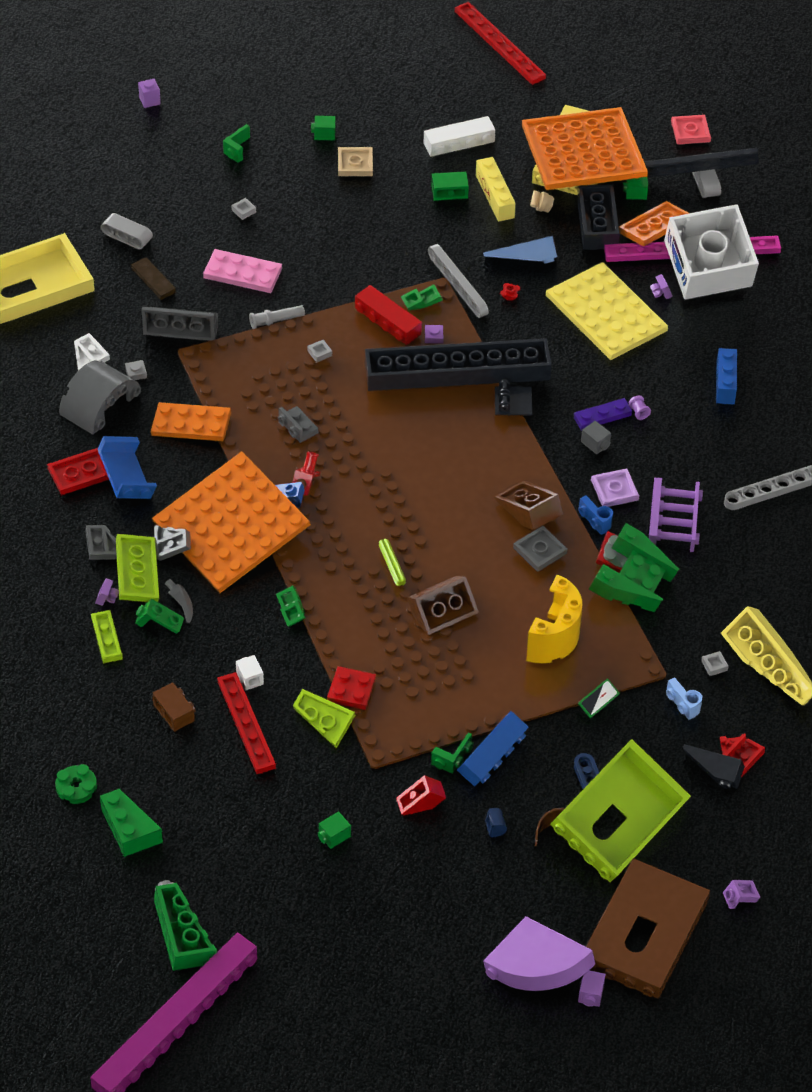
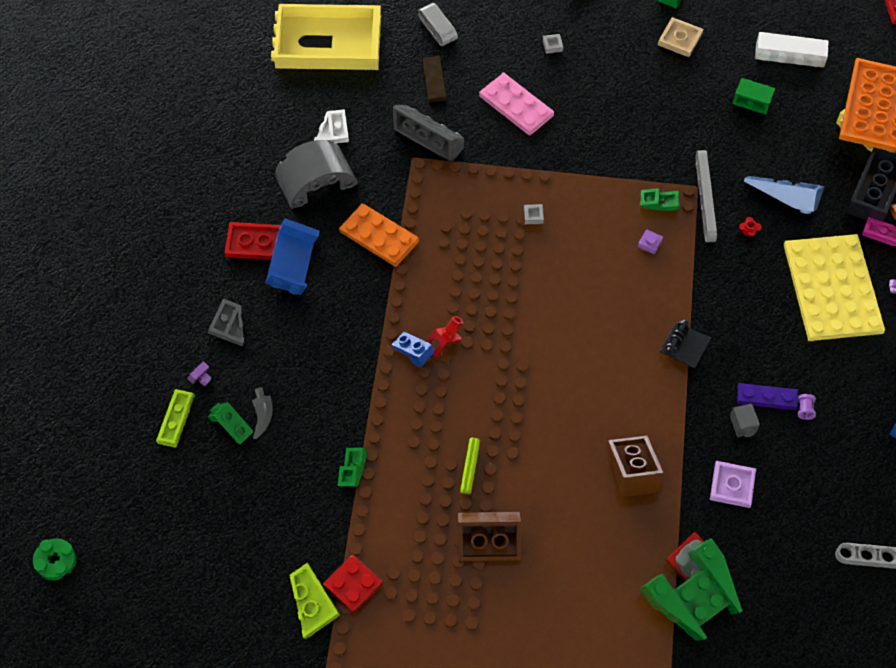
camera: 30 degrees right, 10 degrees up
green wedge [100,789,163,857] -> none
lime plate [116,534,159,602] -> none
light grey plate [125,360,147,380] -> none
orange plate [152,451,311,593] -> none
reddish brown brick [152,682,196,732] -> none
dark grey wing [154,525,191,561] -> none
red plate [217,672,276,774] -> none
white brick [236,655,264,691] -> none
light grey pin [249,305,305,329] -> none
dark grey bracket [278,406,318,443] -> none
red brick [355,285,422,345] -> none
black brick [365,338,552,391] -> none
light yellow brick [476,157,515,222] -> none
dark grey plate [513,526,568,572] -> none
yellow cylinder [526,575,582,663] -> none
tan piece [530,191,554,213] -> none
blue plate [579,495,613,535] -> none
medium lavender fence [649,478,703,552] -> none

